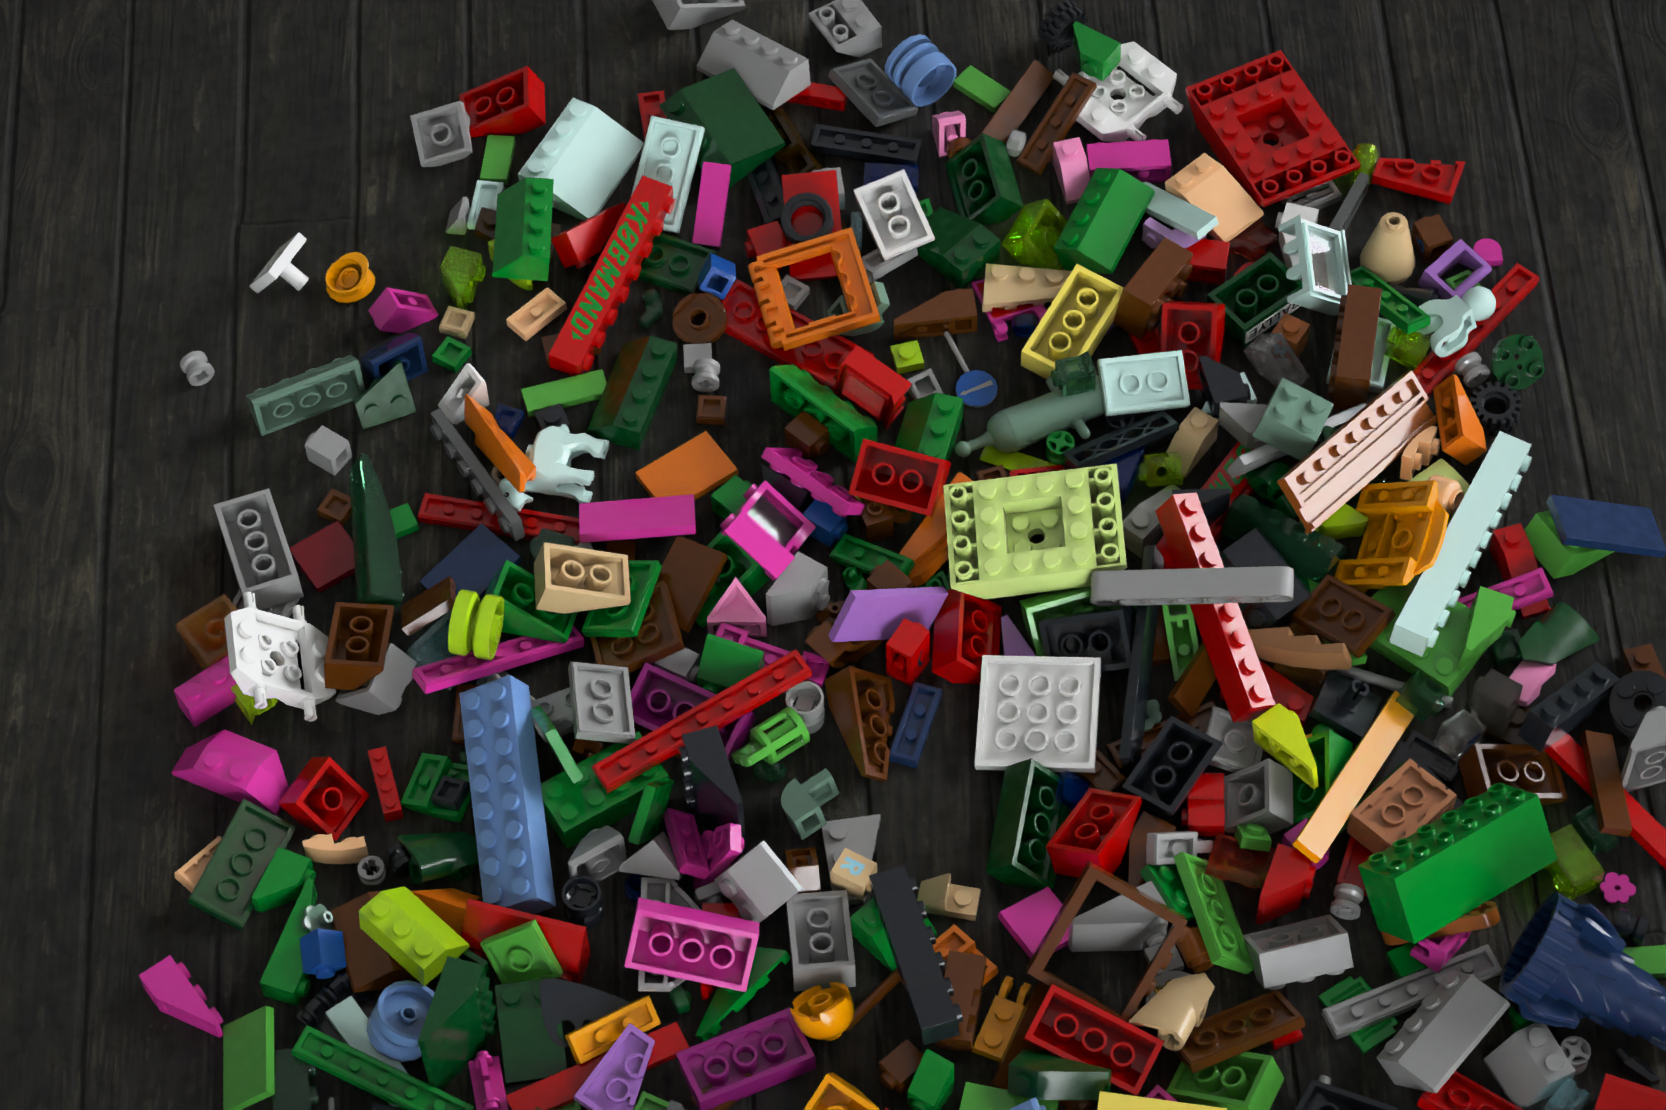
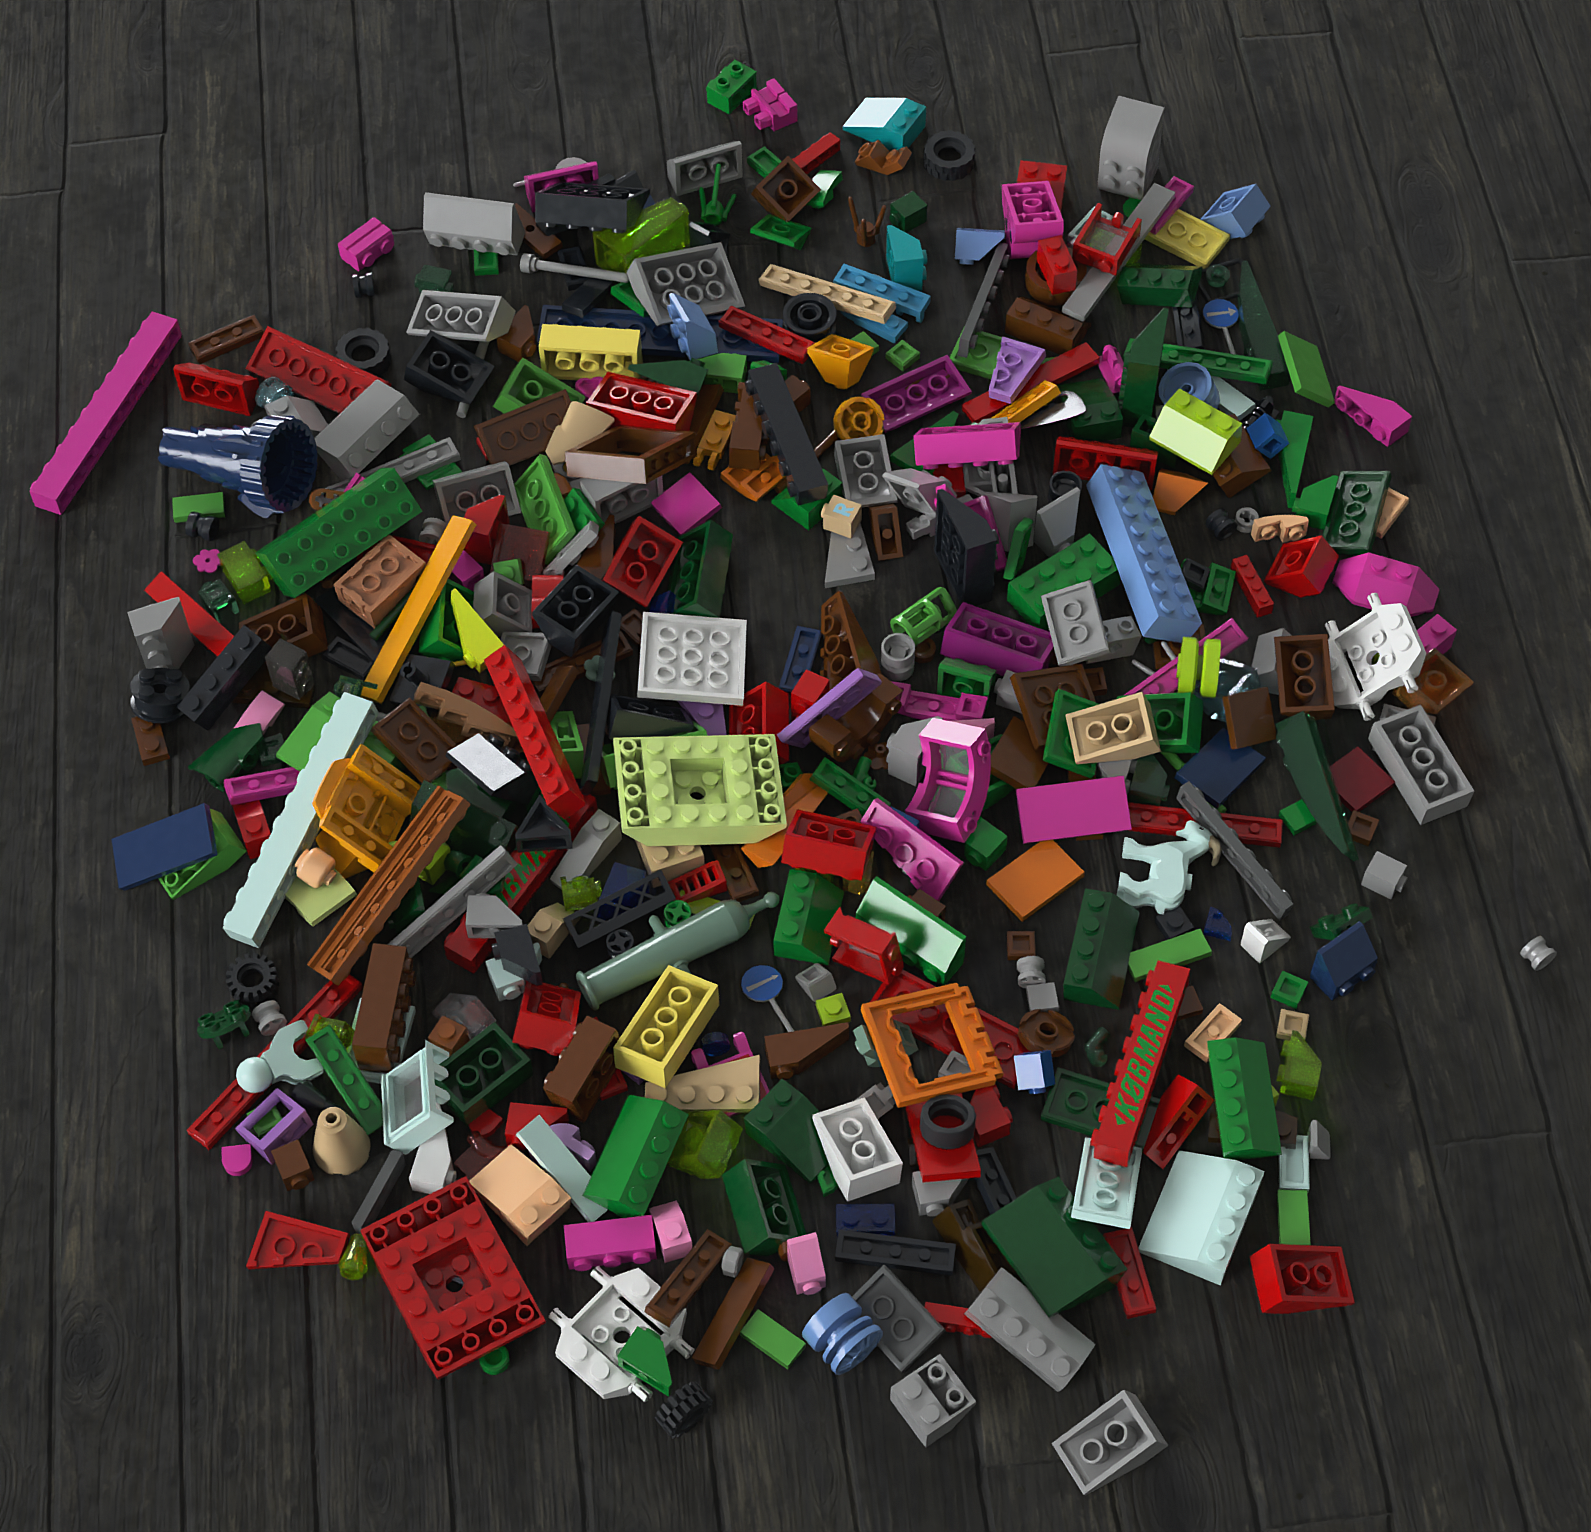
camera: 175 degrees right, 0 degrees up
sand green slope [246,355,365,436] -> none
white tile [249,232,309,294] -> none
sand green plant [302,904,333,933] -> none
light orange piece [325,252,375,303] -> none
dark pink slope [368,287,438,334] -> none
dark green panel [396,832,479,885] -> none
light grey slope [410,101,473,167] -> none
orange wedge [464,394,536,493] -> none
bright green tile [480,920,564,984] -> none
tile [530,705,583,784] -> none
red tile [592,649,812,793] -> none
dark pink tile [692,162,731,247] -> none
sand green brick [781,768,839,840] -> none
clear light blue tile [851,212,862,250] -> none
tan slope [917,873,981,921] -> none
clear green window [1051,351,1096,397] -> none
light grey beam [1090,566,1294,606] -> none
light aqua tile [1097,350,1191,417] -> none
sand green brick [1253,377,1334,461] -> none
light nougat slope [1400,426,1441,481] -> none
orange slope [1433,374,1487,465] -> none
clear brick [1434,709,1486,762] -> none
bright green slope [1457,586,1516,669] -> none
reddish brown tile [1581,730,1632,837] -> none

